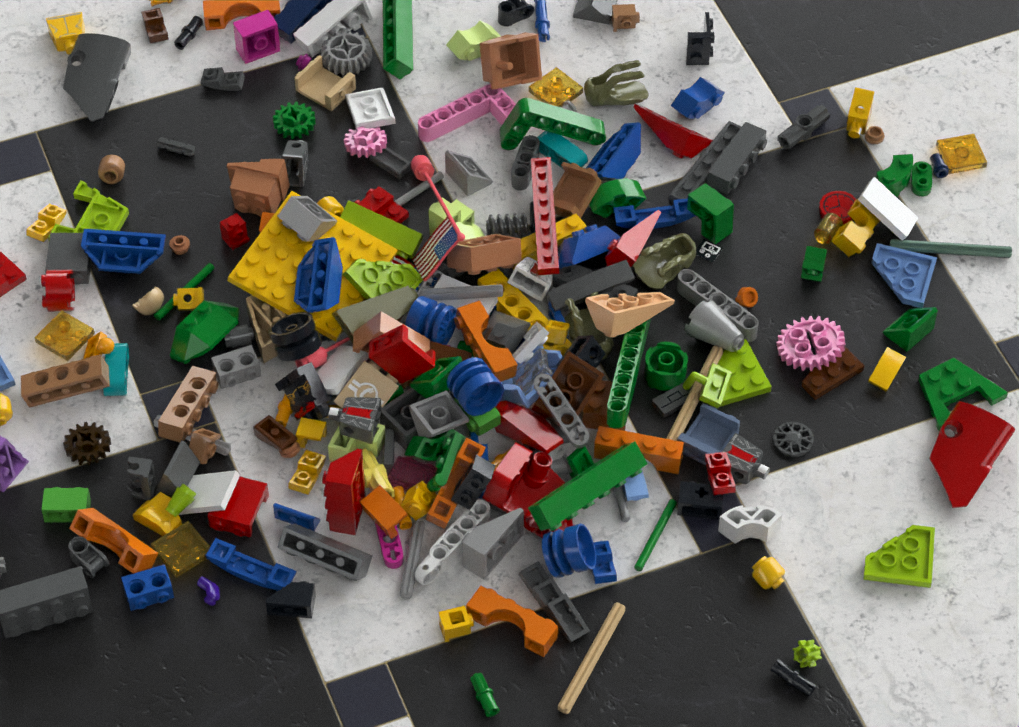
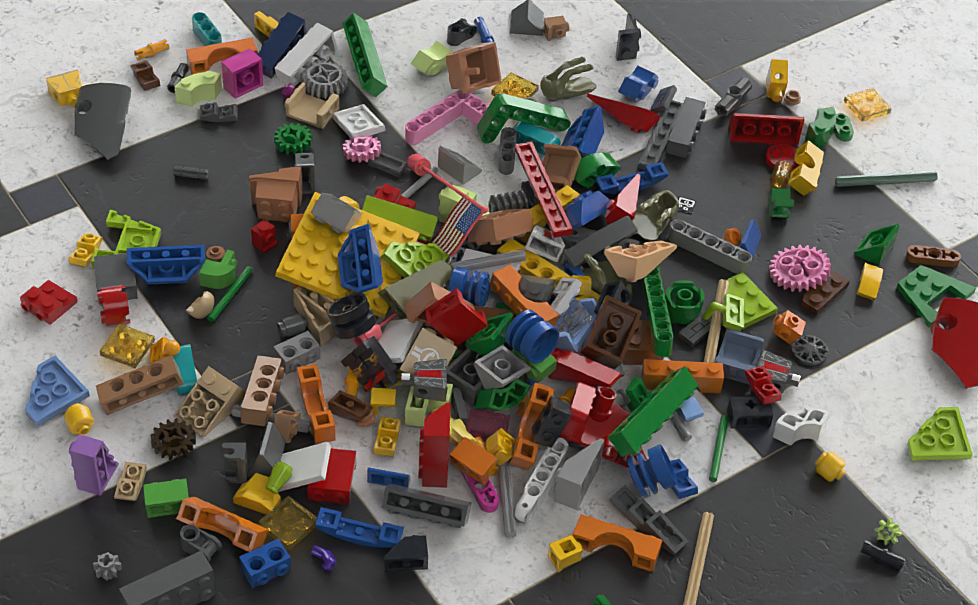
camera: 15 degrees left, 5 degrees down
medium nougat head [98,154,125,184] -> none
green wedge [170,300,240,364] -> none
yellow brick [173,287,204,311] -> none
green plate [427,432,464,492] -> none
light grey beam [534,374,589,448] -> none
light grey cone [685,299,744,352] -> none
green brick [687,183,734,244] -> none
white tile [858,177,918,241] -> none
medium blue plate [872,243,937,308] -> none
dark blue pin [930,153,949,178] -> none
none -> tan slope [114,462,147,501]
none -> tan slope [173,366,246,437]
none -> yellowish green brick [175,71,222,107]
none -> bright green brick [199,250,237,289]
none -> orange arch [297,364,336,445]
none -> dark grey tile [650,85,677,114]
none -> red slope [728,113,805,145]
none -> blue slope [740,219,761,259]
none -> orange brick [772,310,806,344]
none -> dark orange beam [906,245,961,268]

